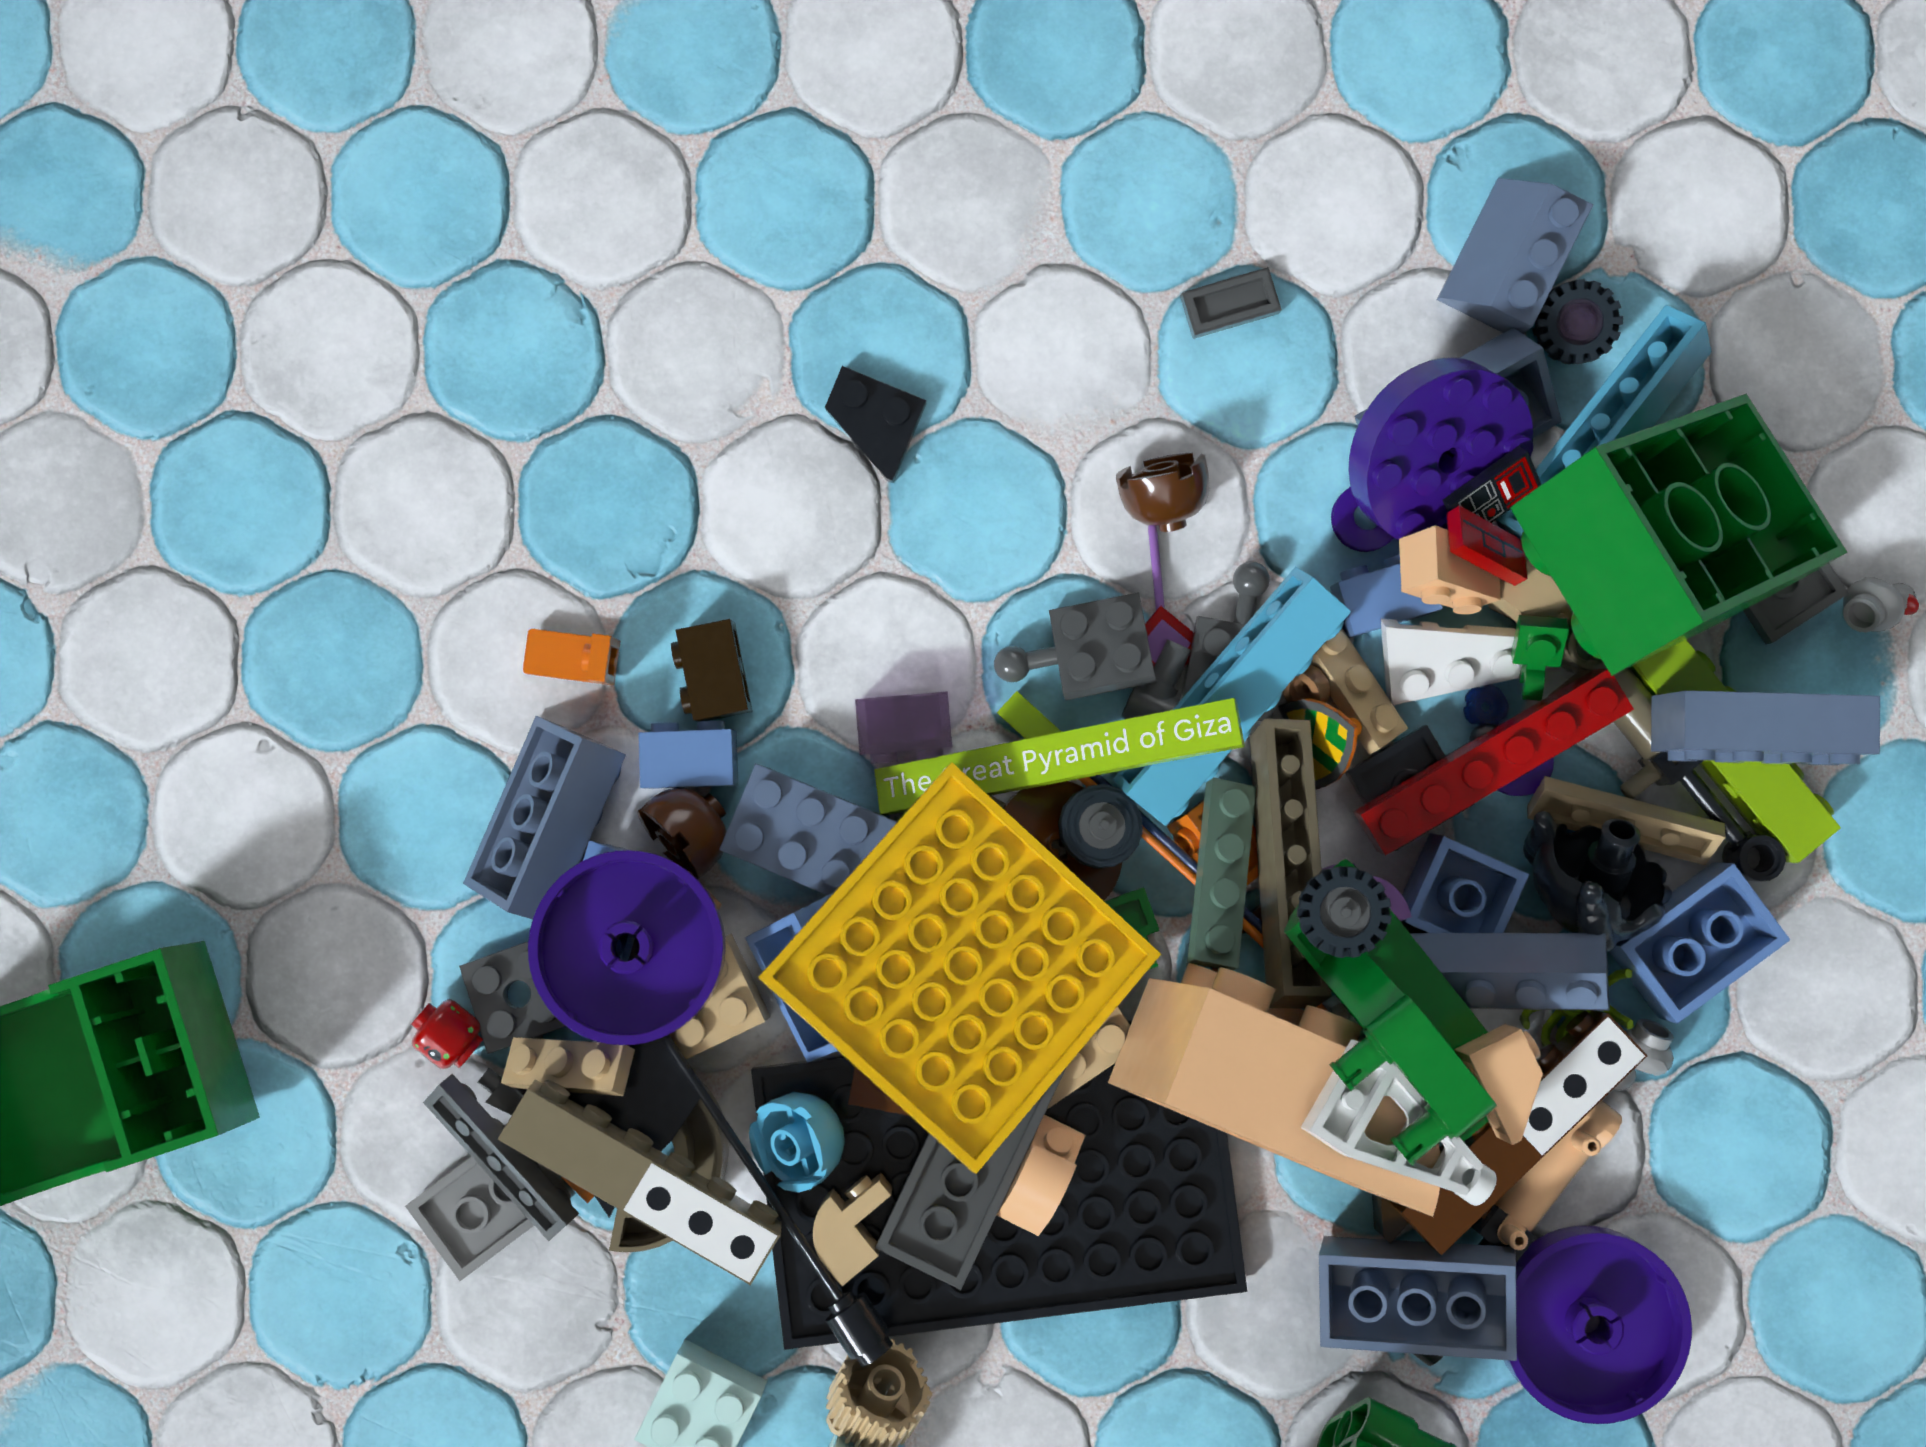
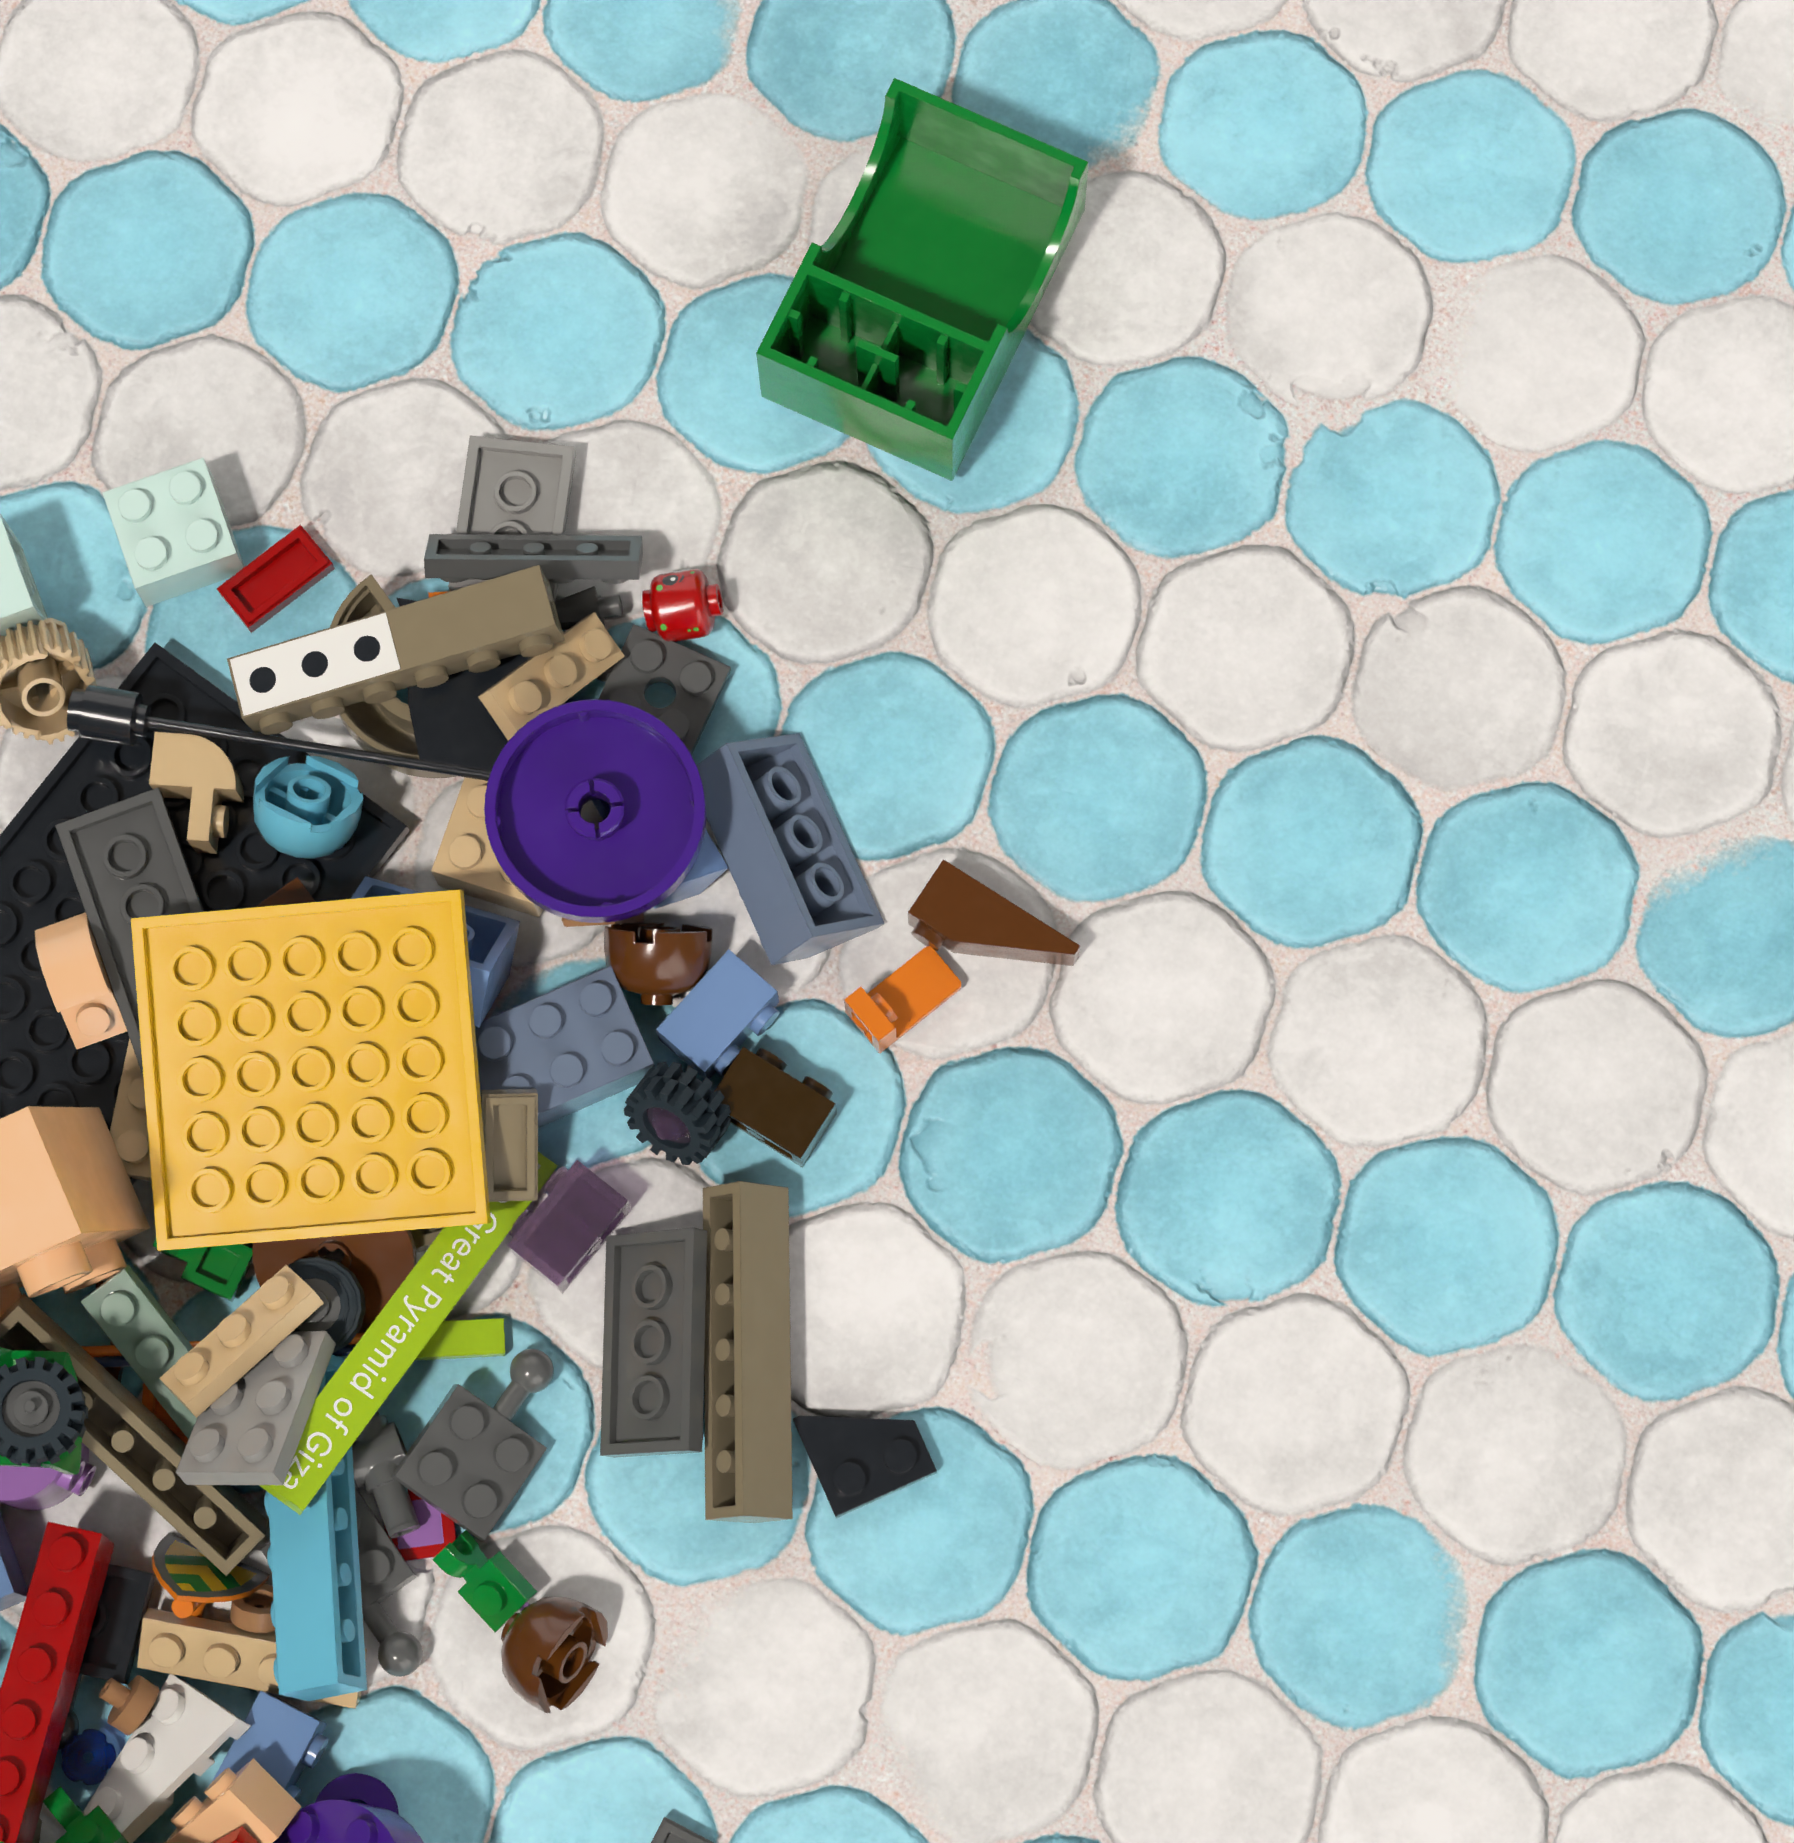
camera: 135 degrees right, 10 degrees down
none -> medium nougat tile [99,1675,159,1736]
none -> tan plate [159,1265,324,1418]
none -> light grey plate [176,1331,336,1485]
none -> red tile [216,524,335,633]
none -> green plate [433,1530,537,1633]
none -> dark tan tile [481,1089,538,1202]
none -> dark grey plate [600,1228,707,1458]
none -> black wheel [624,1062,731,1165]
none -> dark tan brick [703,1181,793,1523]
none -> reddish brown slope [908,859,1080,966]

